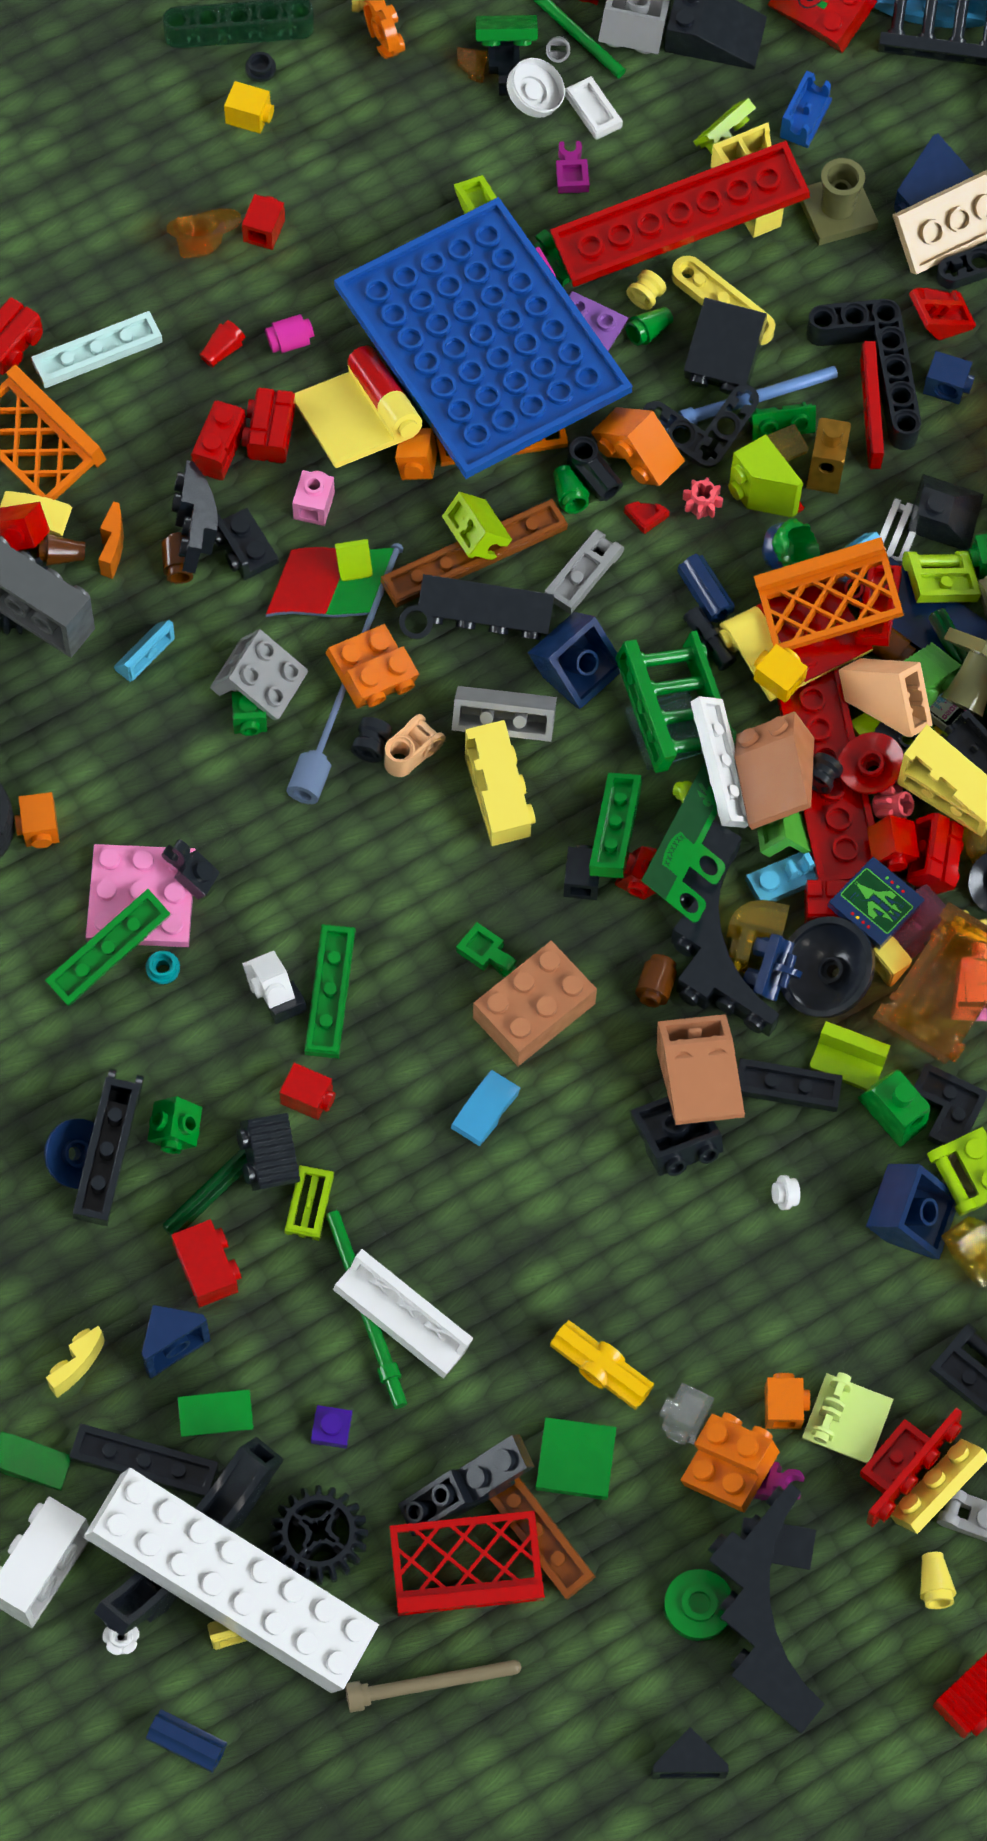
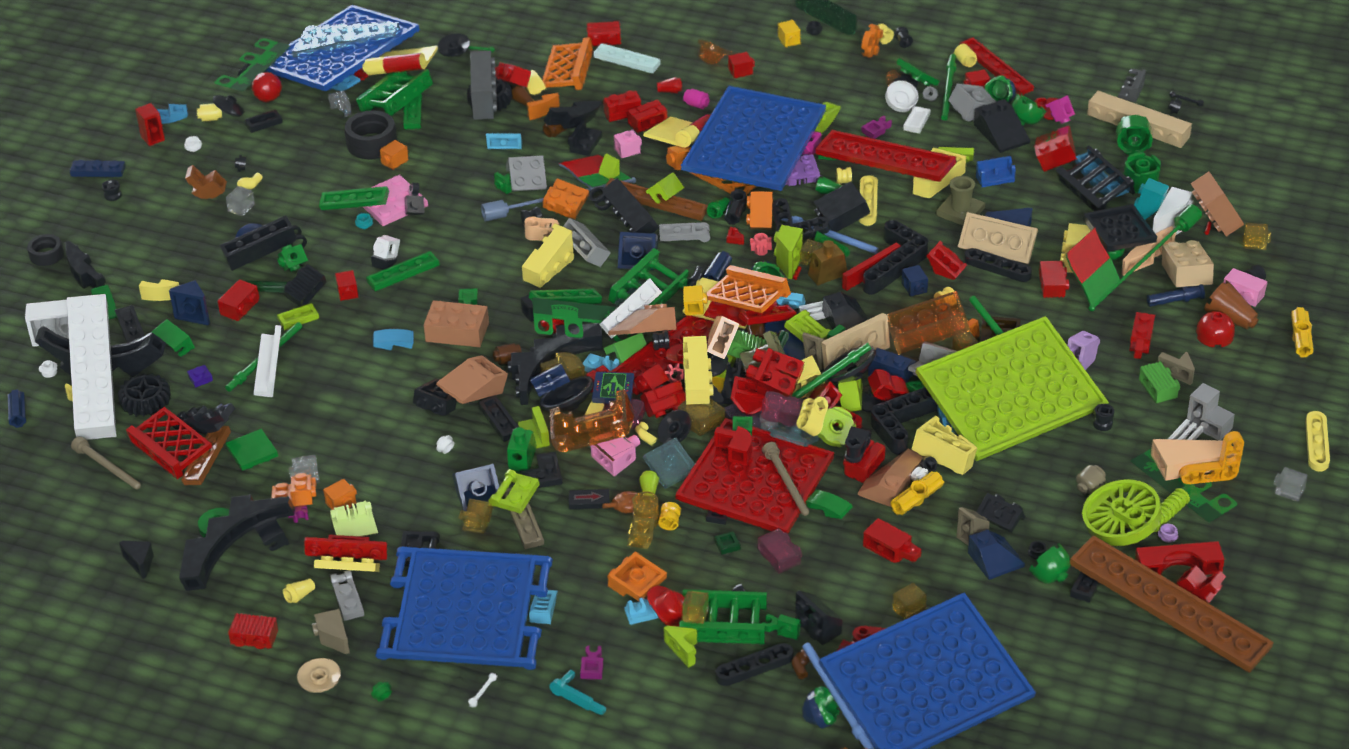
camera: 55 degrees right, 25 degrees down
yellow piece [550,1320,654,1410] -> none

